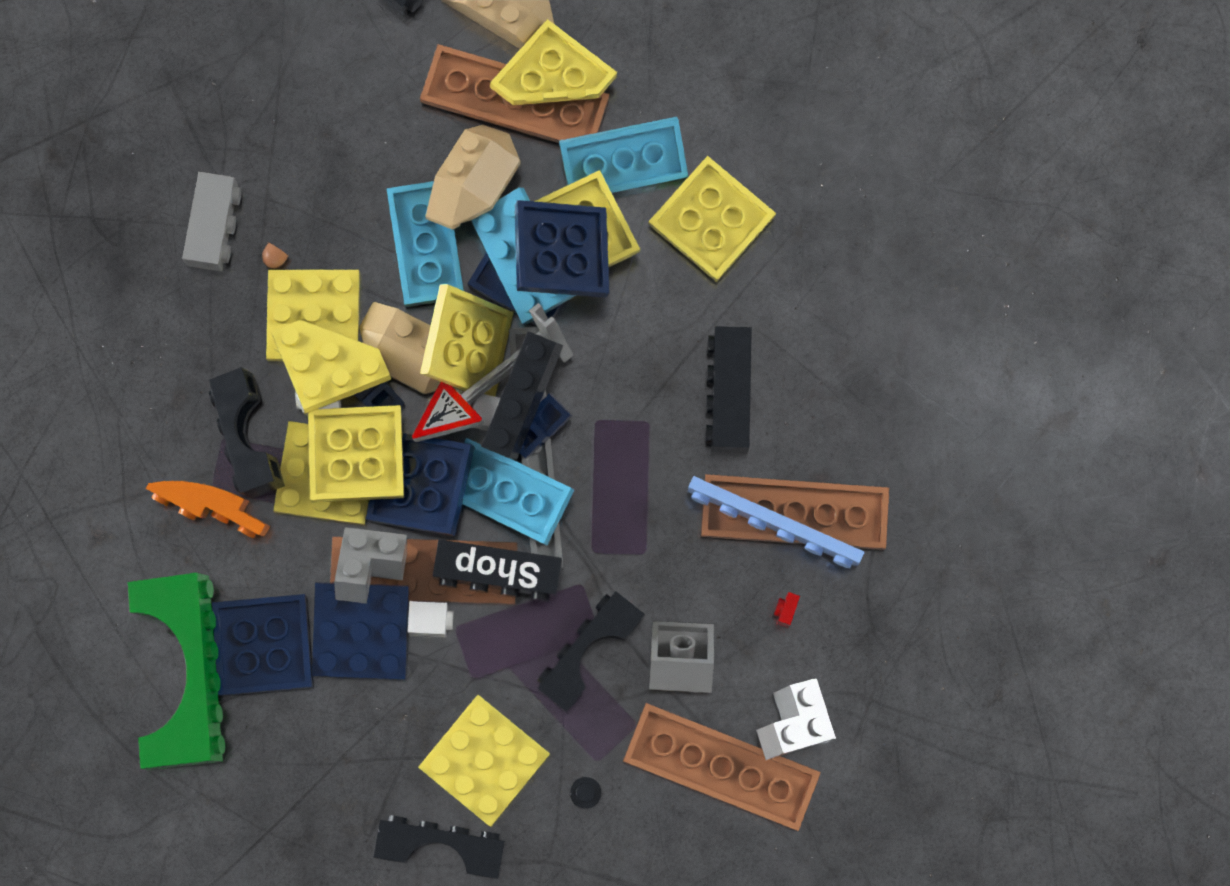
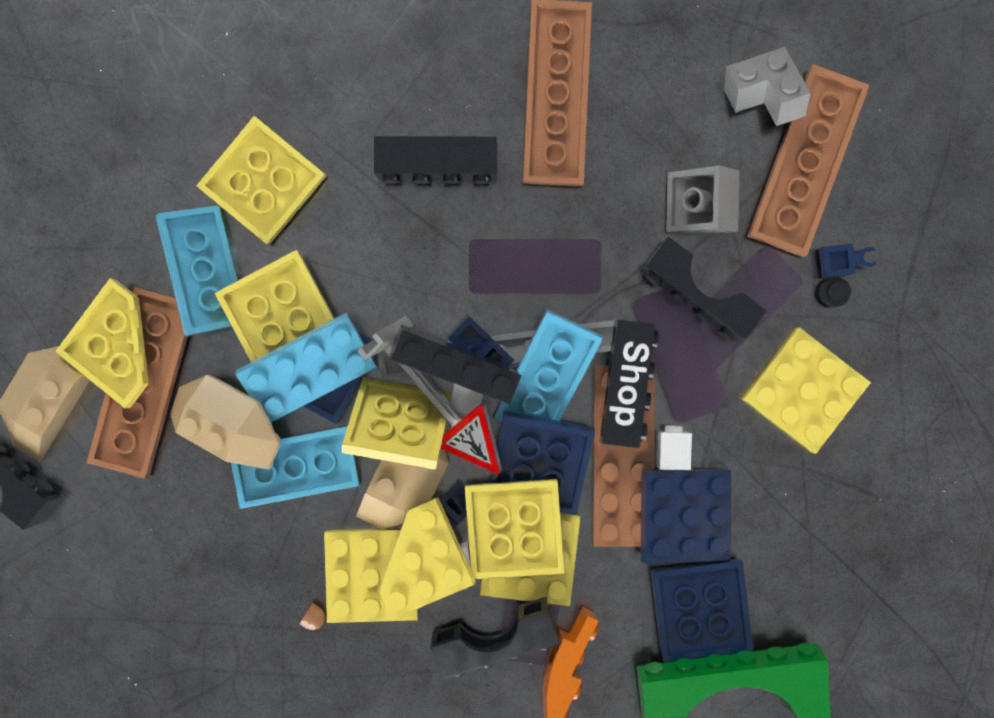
camera: 90 degrees left, 10 degrees up
light grey brick [182,172,242,272] -> none
light grey brick [334,527,407,604] -> none
black arch [373,815,505,879] -> none
dark blue plate [514,200,609,298] -> none
light blue plate [687,476,864,568] -> none
red plate [774,592,800,628] -> none
none -> dark blue plate [819,244,876,278]

